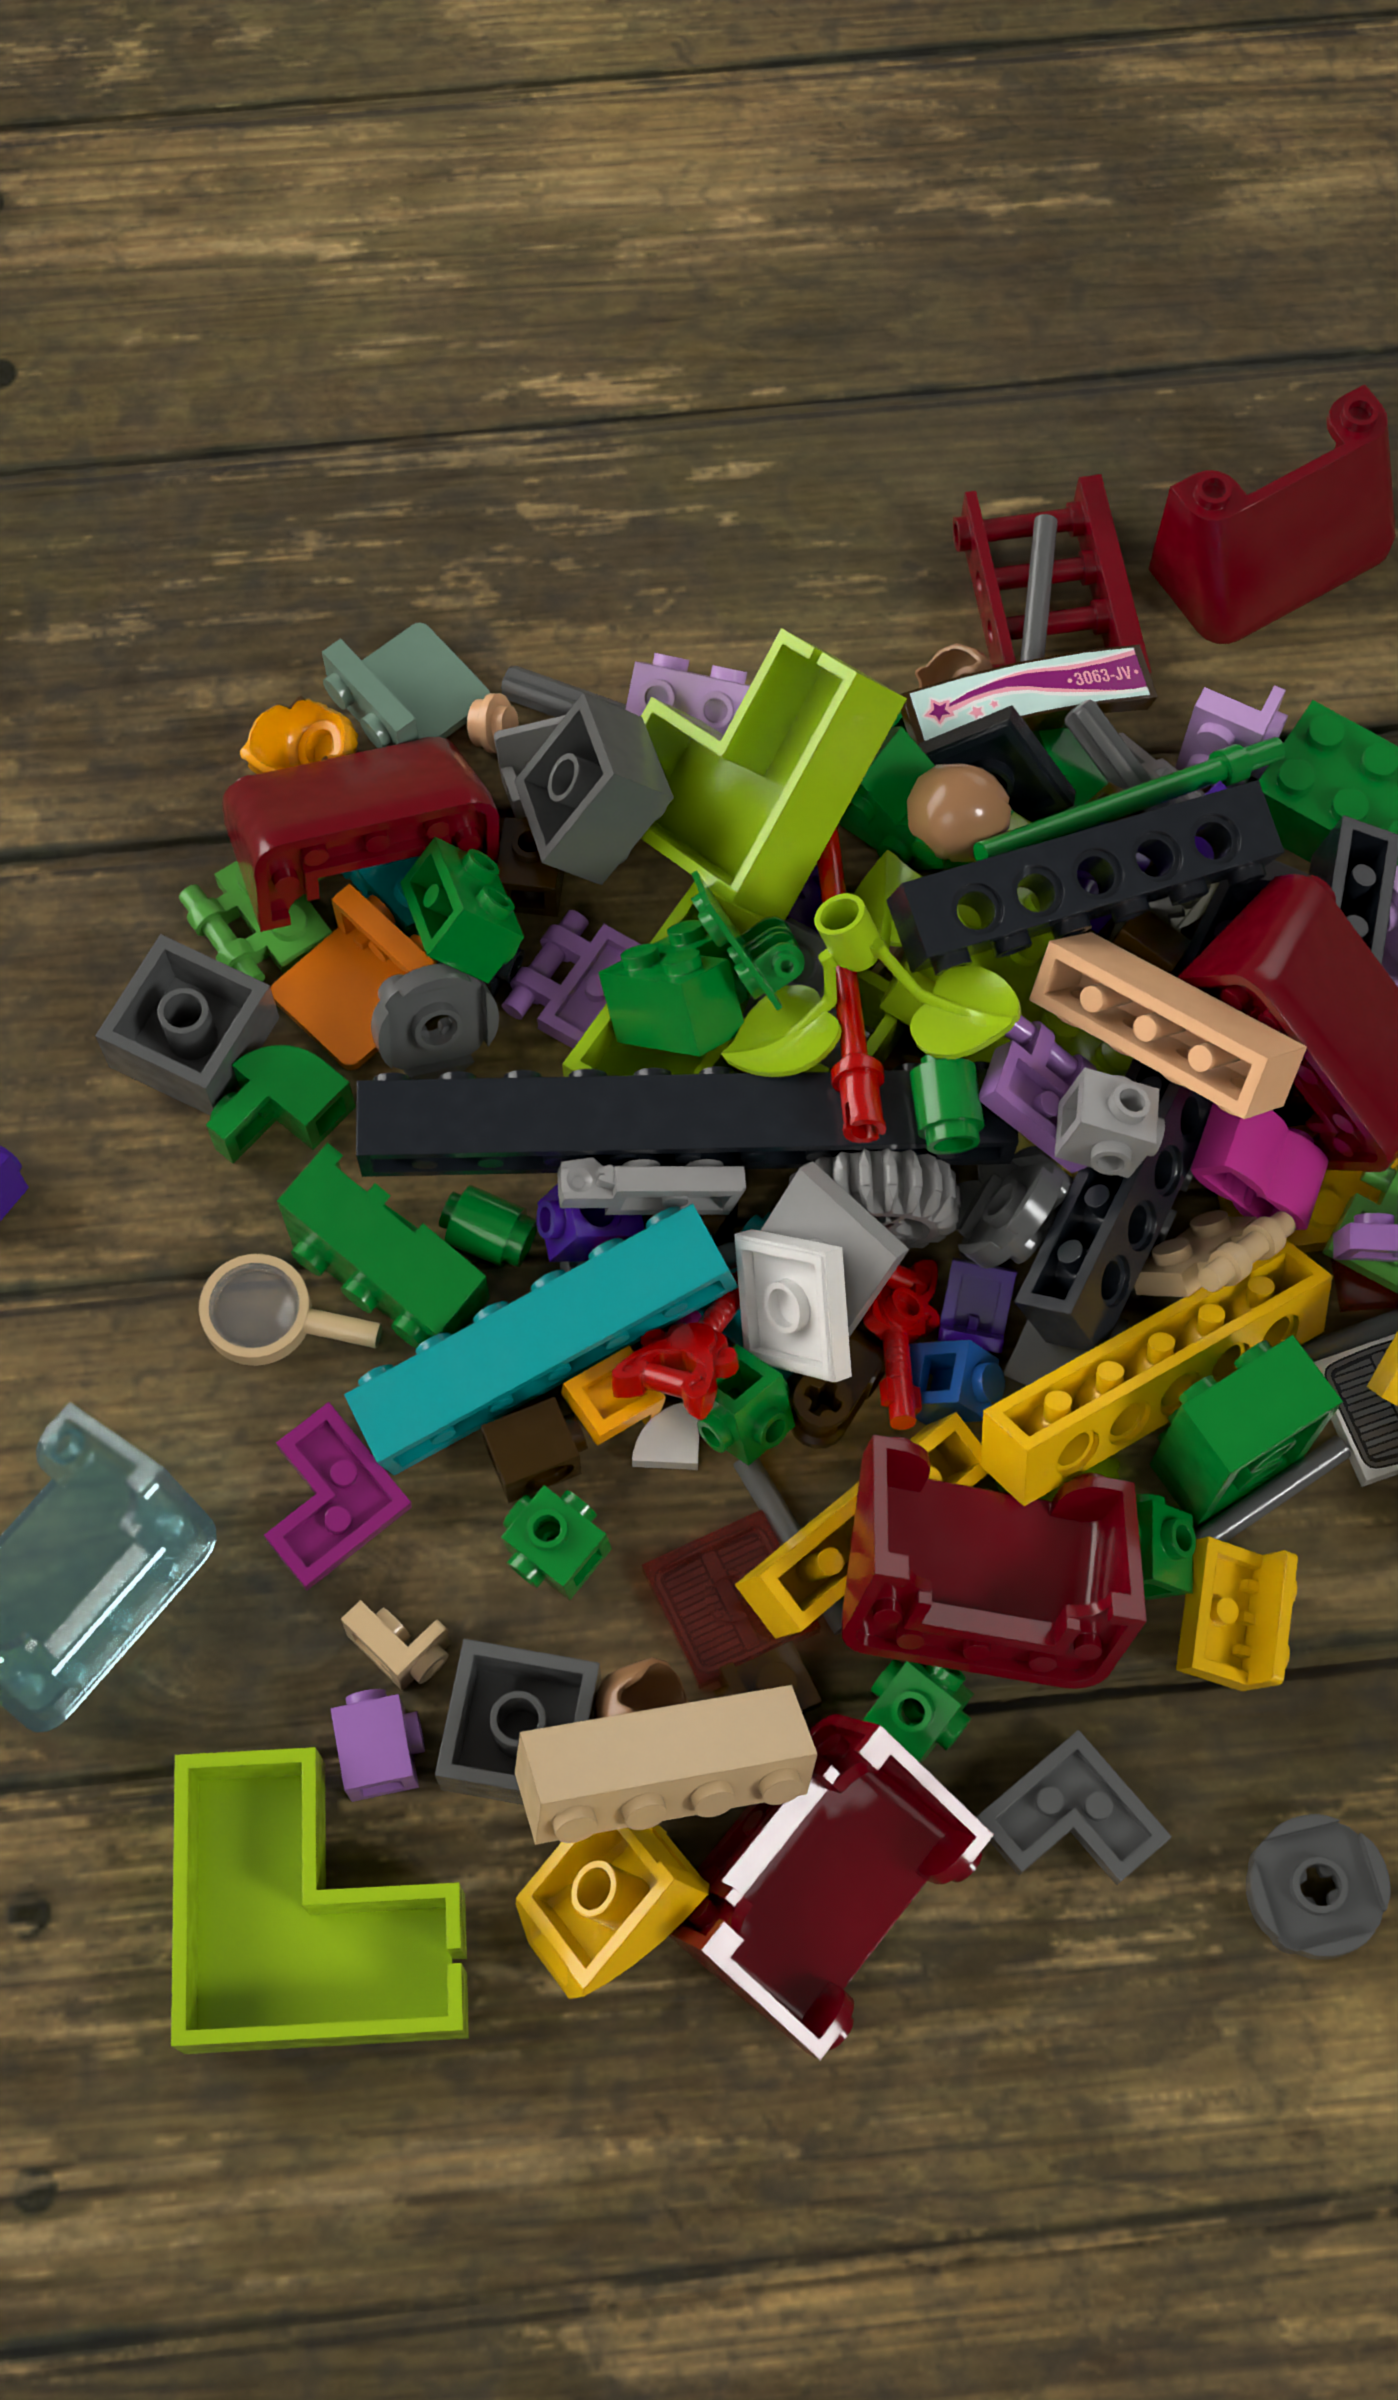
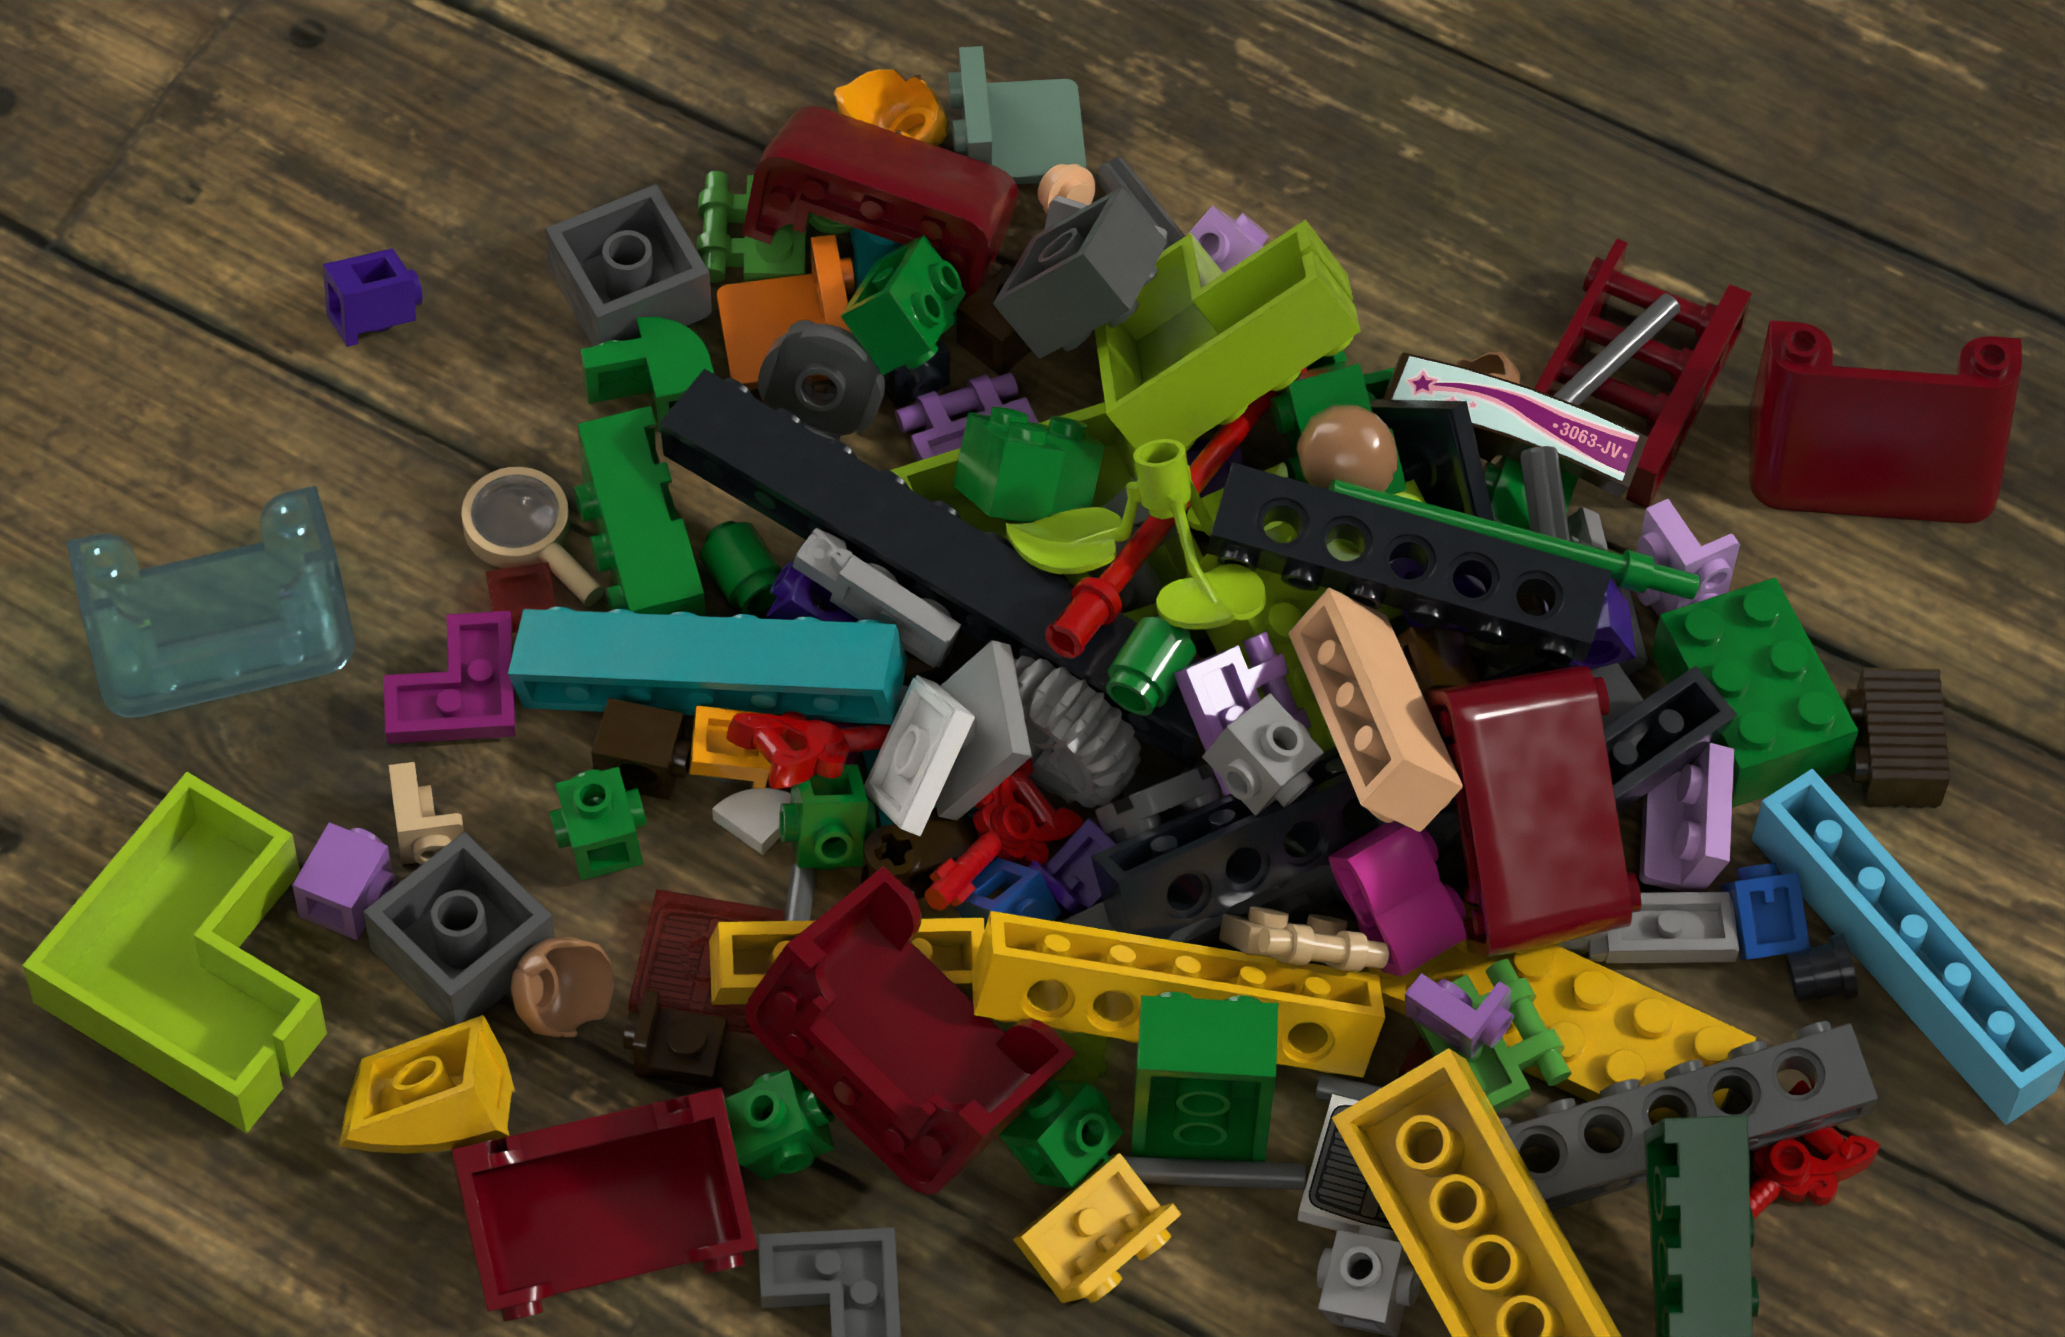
camera: 35 degrees right, 10 degrees down
tan brick [515,1685,817,1845] -> none
green hinge [691,870,805,1011] -> none
none -> clear red tile [486,562,556,633]

